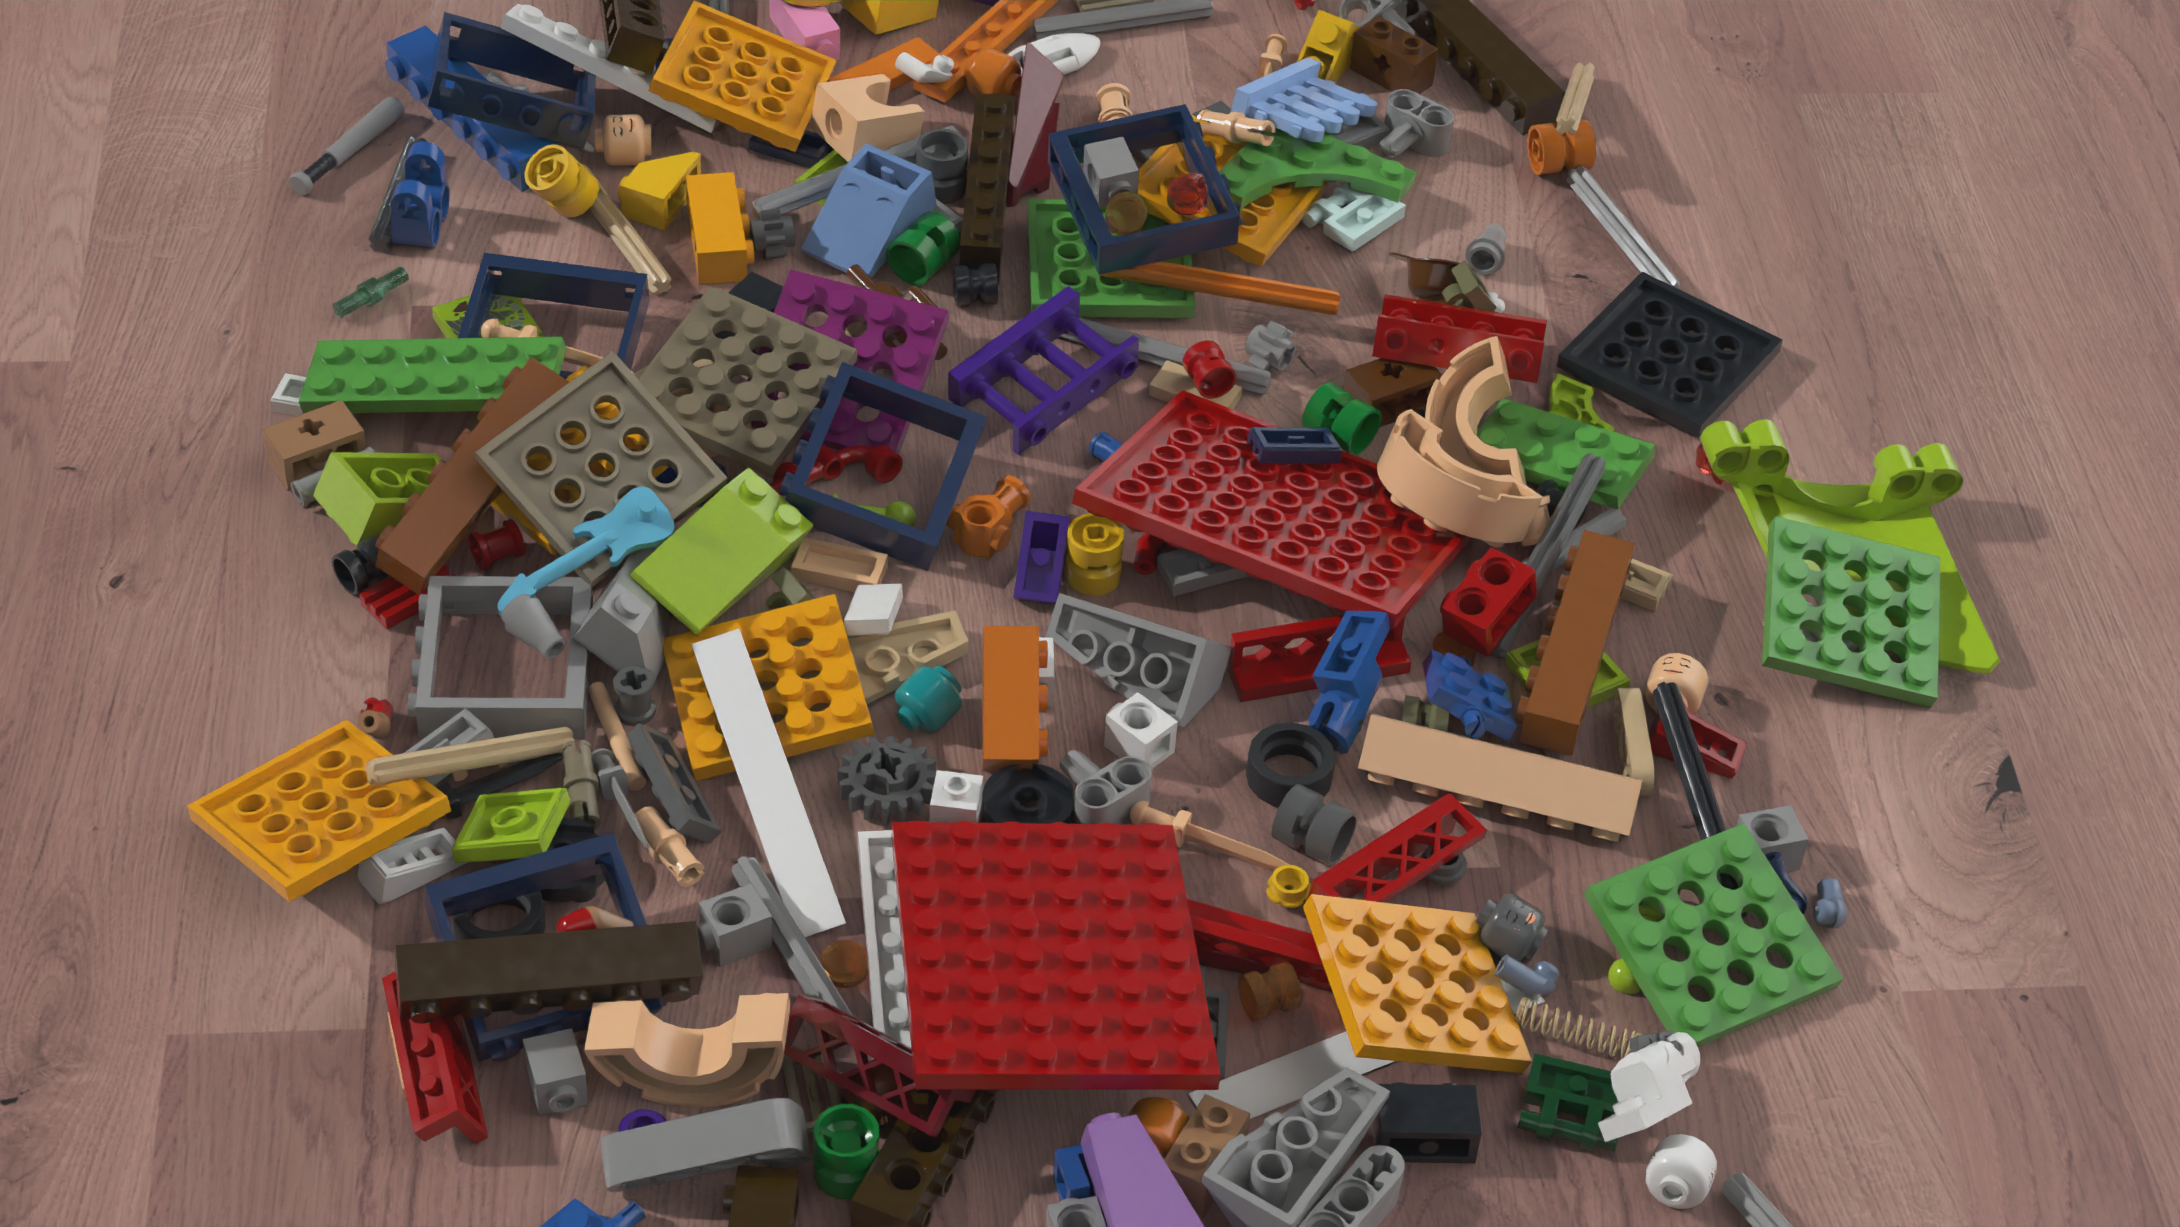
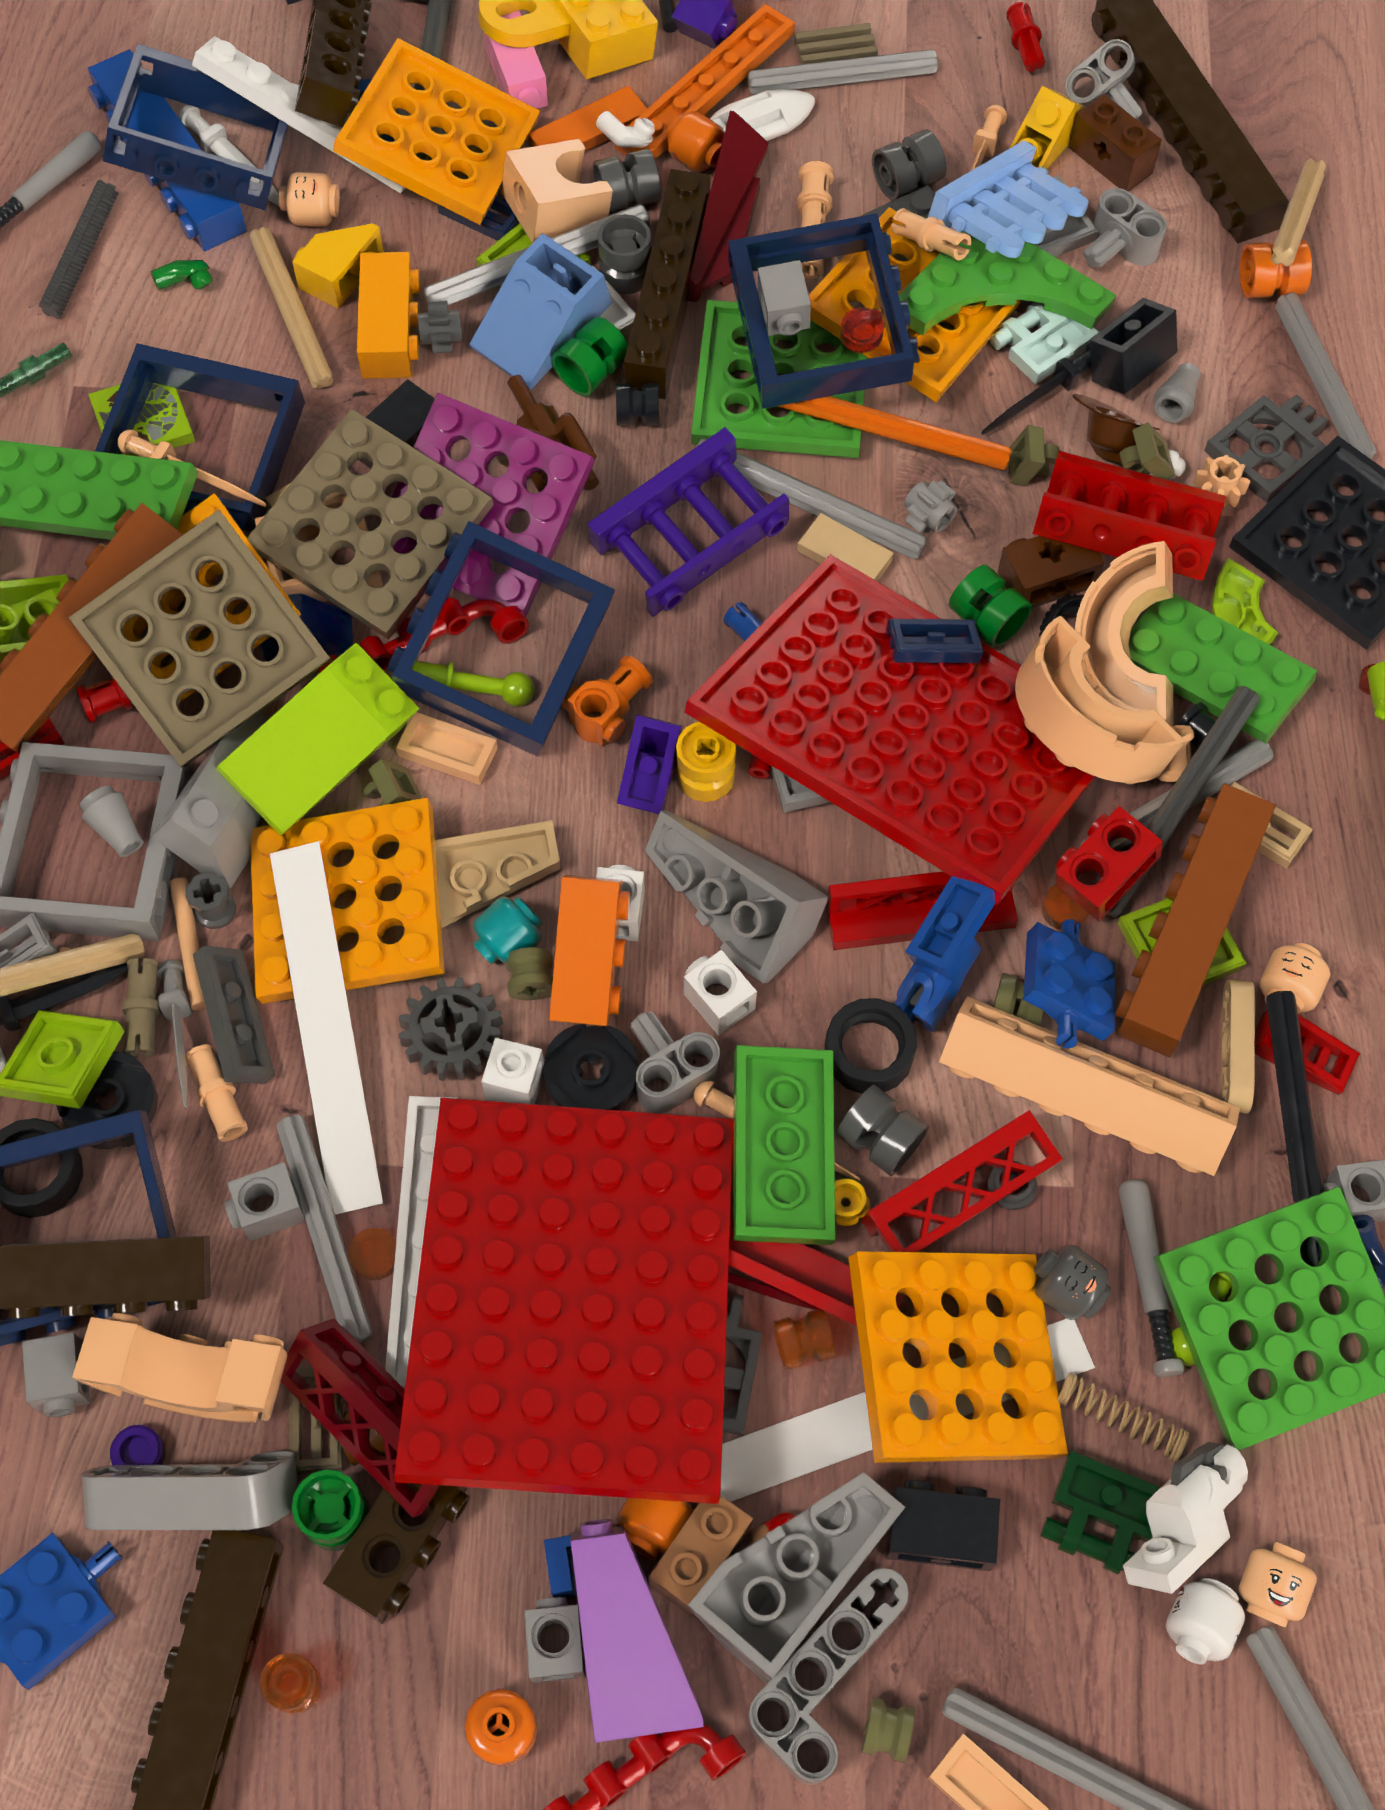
camera: 10 degrees right, 20 degrees up
blue piece [390,141,450,248] -> none
medium azure piece [497,486,675,616] -> none
yellow wheel [524,144,599,218] -> none
arm [556,906,633,932] -> none
white tile [844,583,903,636] -> none
clear orange tile [1105,192,1148,235] -> none
red wheel [1182,340,1237,399] -> none
sand blue arm [1494,955,1560,995] -> none
none -> green arm [150,260,213,290]
none -> olive wheel [506,947,553,1001]
none -> dark grey wheel [593,149,661,213]
none -> bright green plate [733,1045,835,1245]
none -> dark grey wheel [872,129,947,200]
none -> black sword [981,344,1091,435]
none -> olive tile [1009,424,1059,487]
none -> black brick [1089,298,1178,395]
none -> light grey piece [1119,1179,1184,1378]
none -> light nougat gear [1193,455,1250,507]
none -> dark grey piece [1204,395,1329,503]
none -> light nougat head [1238,1542,1317,1628]

